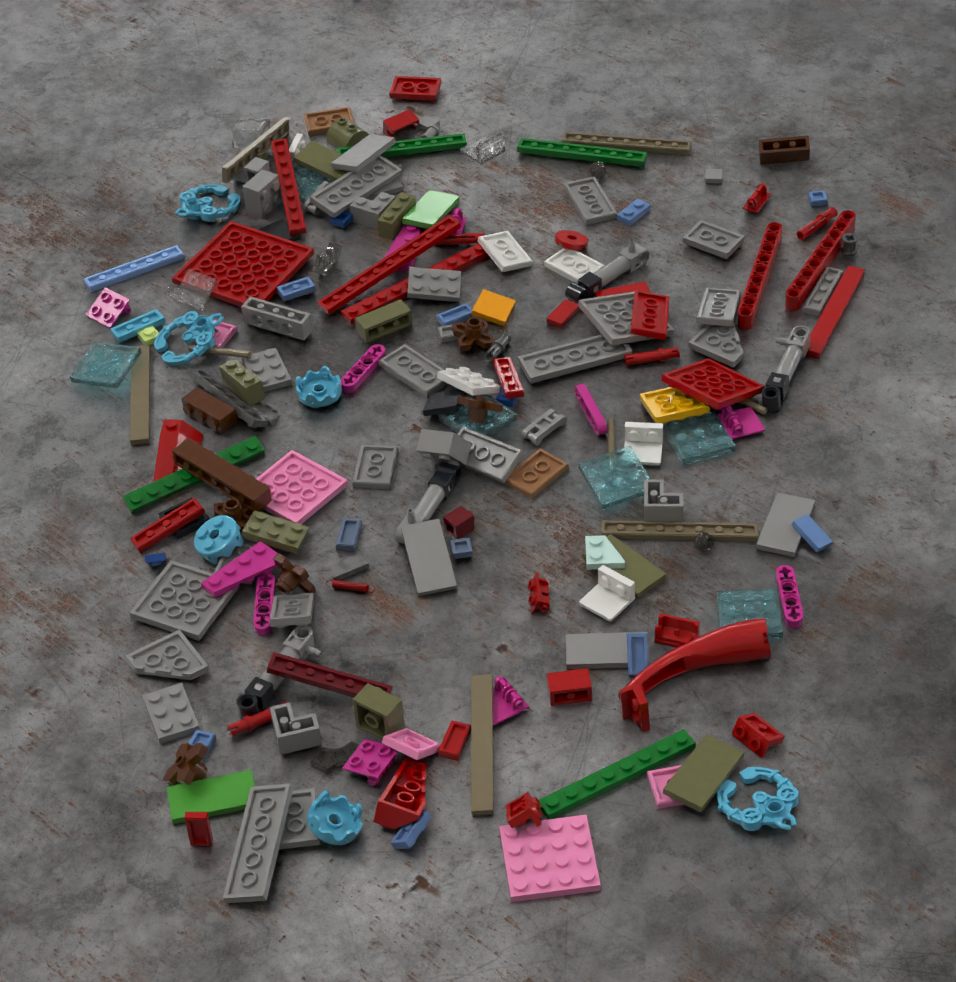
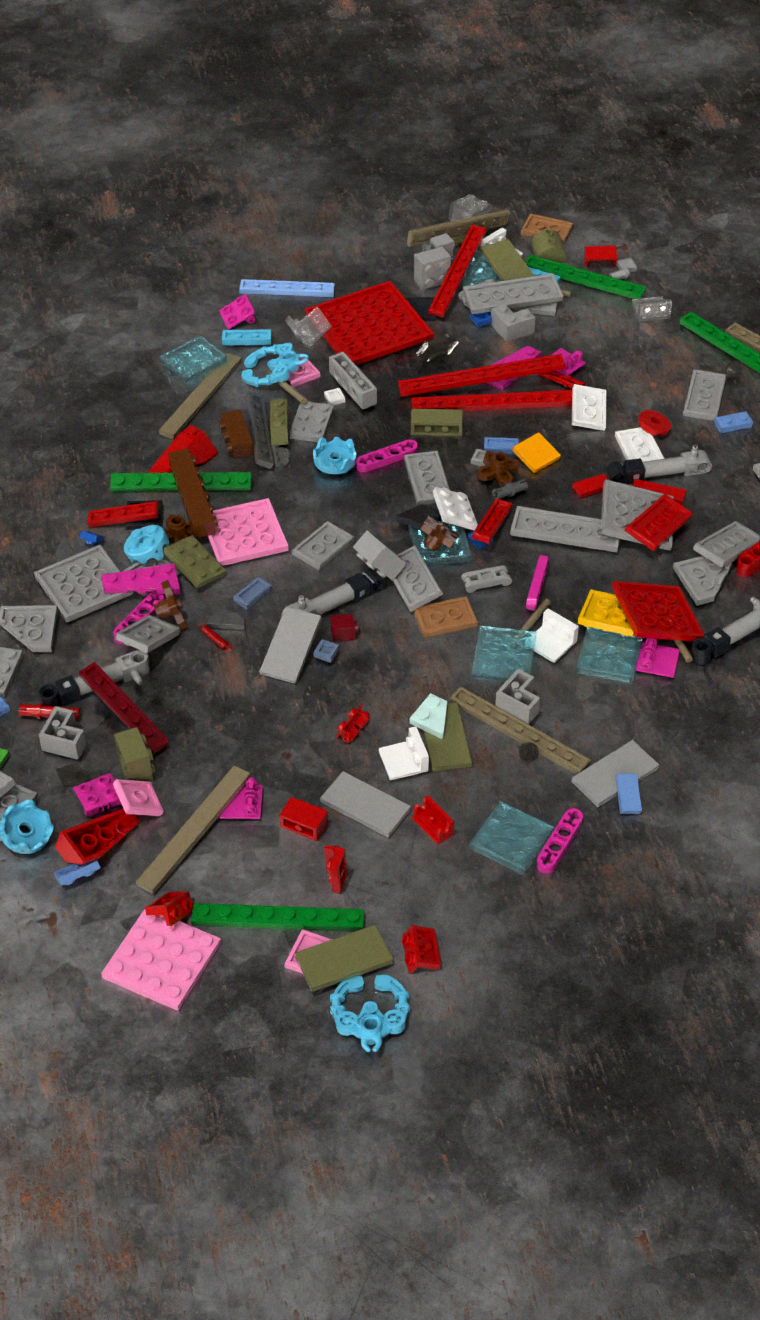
camera: 30 degrees right, 5 degrees up
yellowish green plate [137,326,159,345] -> none
medium azure piece [175,184,241,222] -> none
medium blue plate [277,276,316,301] -> none
light grey tile [331,134,396,172] -> none
olive brick [377,192,416,240] -> none
red plate [389,76,441,101] -> none
tile [402,190,459,229] -> none
light grey plate [407,267,461,302] -> none
red tile [438,720,471,761] -> none
red brick [618,618,771,699] -> none
red pin [624,346,680,366] -> none
medium blue tile [626,633,649,675] -> none
none -> white tile [324,388,345,405]

